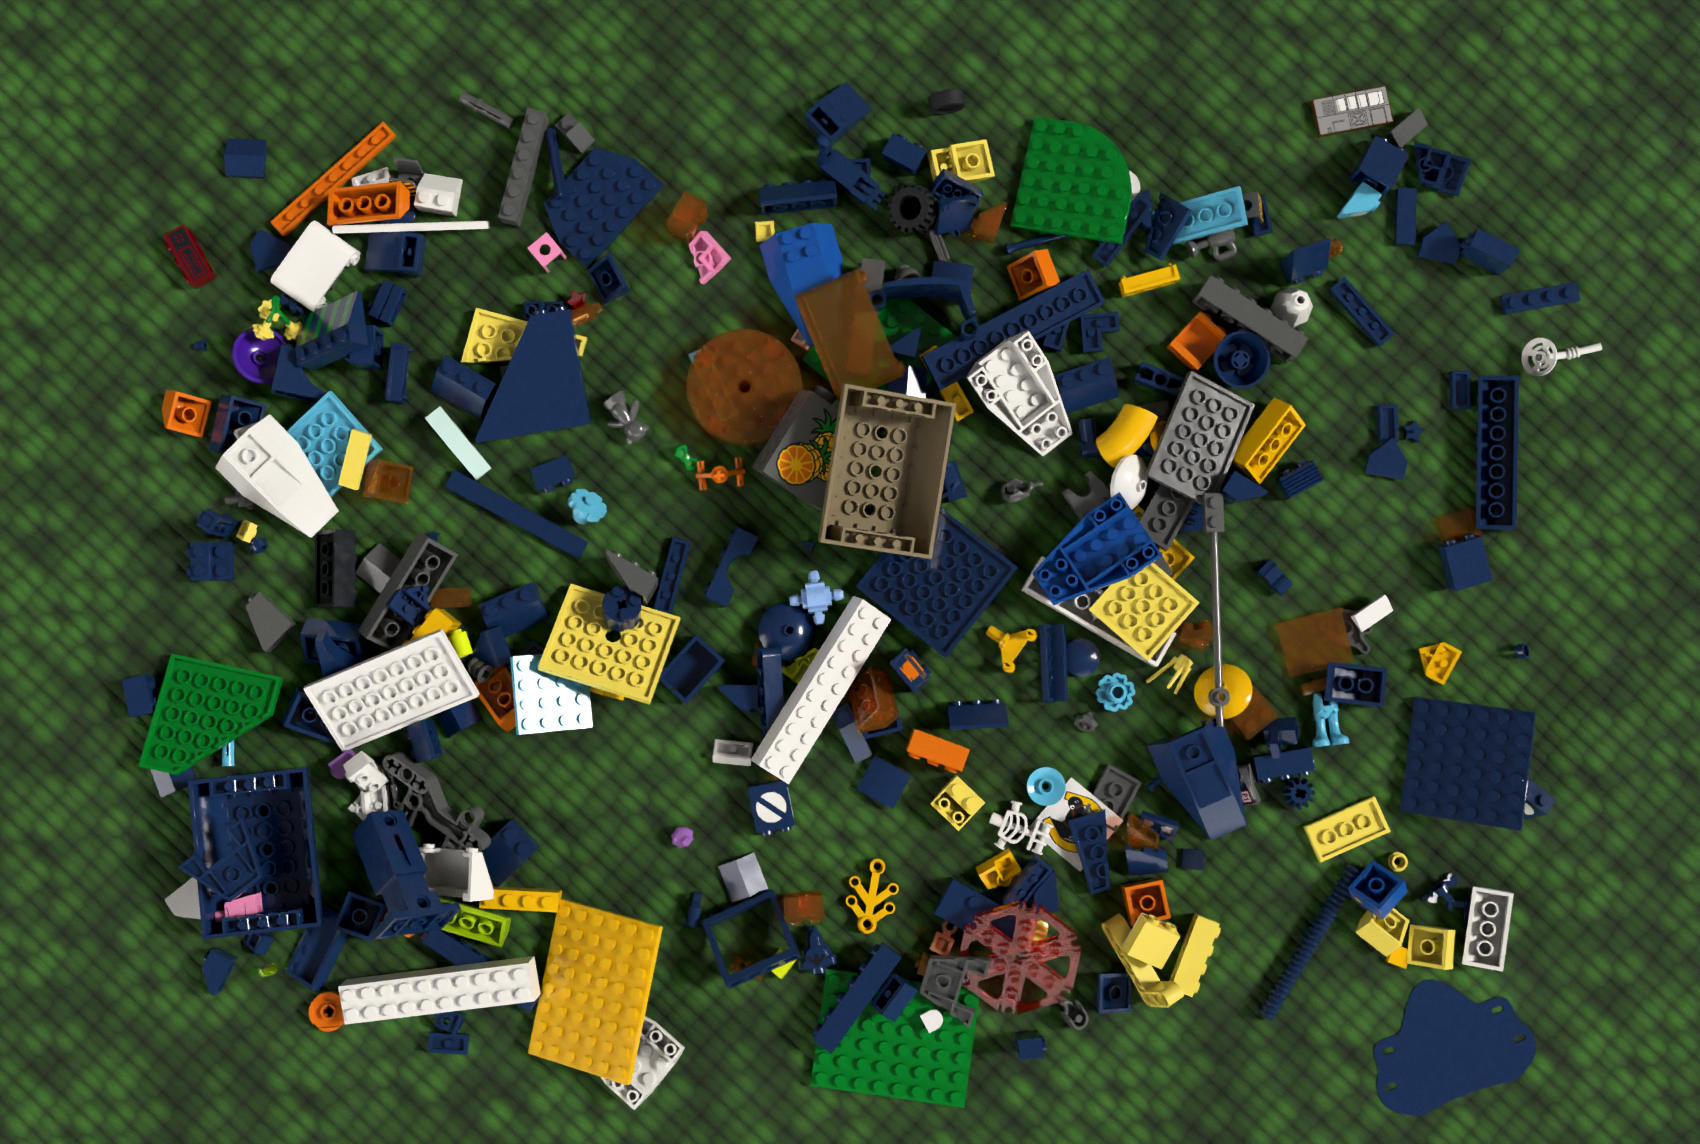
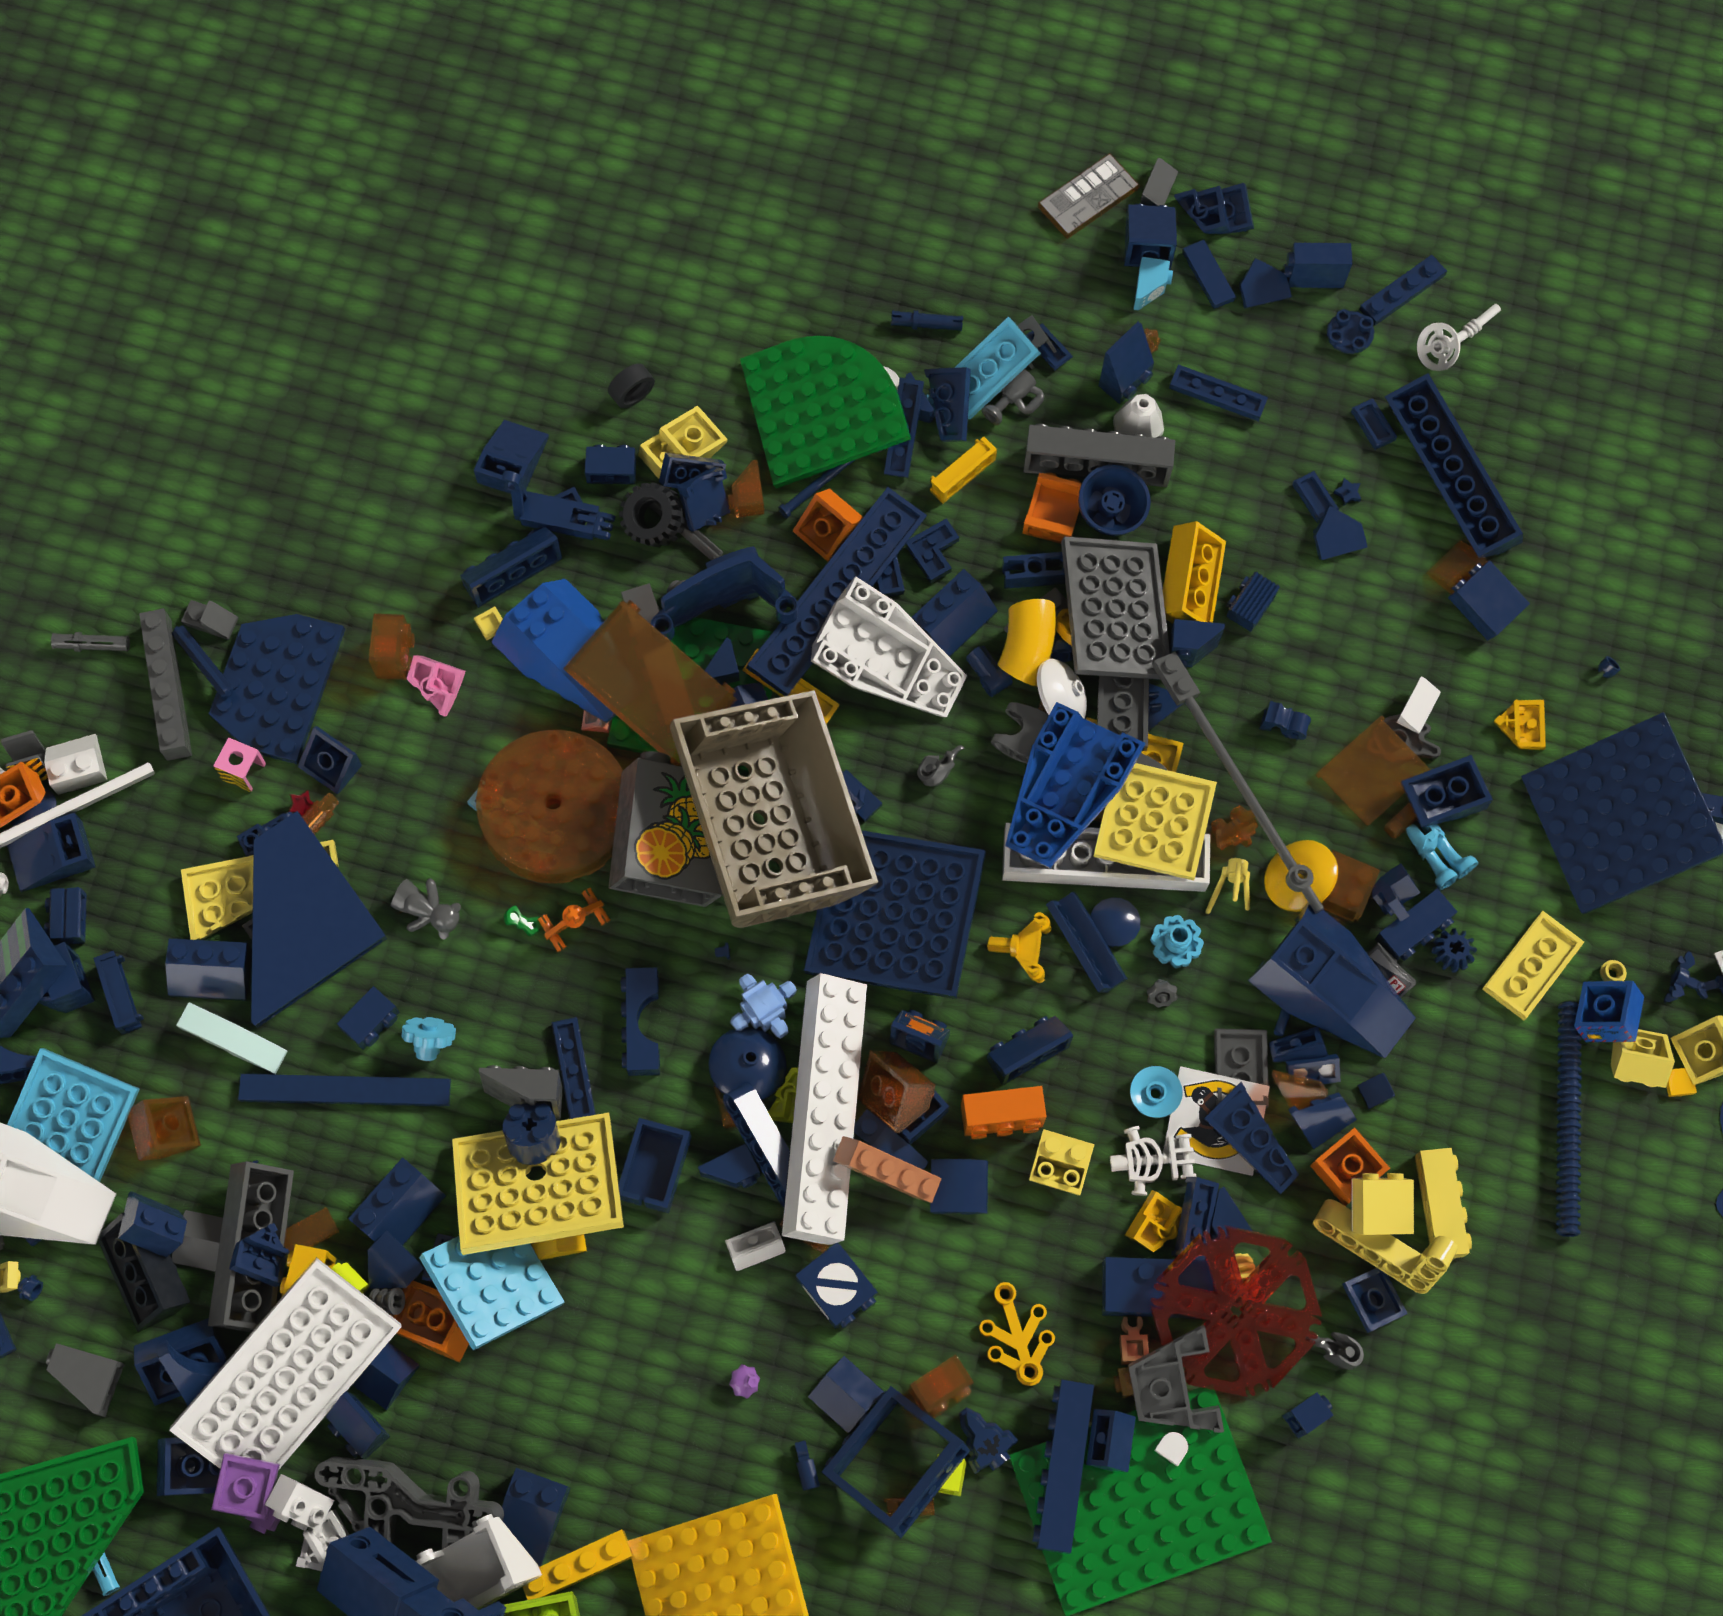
camera: 25 degrees left, 15 degrees down
light yellow tile [338,429,372,490] -> none
none -> dark blue slope [118,1191,187,1258]
none -> medium lavender tile [211,1453,280,1521]
none -> nougat brick [833,1136,942,1203]
none -> dark blue pin [891,310,963,332]
none -> dark blue slope [1269,1027,1328,1062]
none -> dark blue dish [1327,309,1375,354]

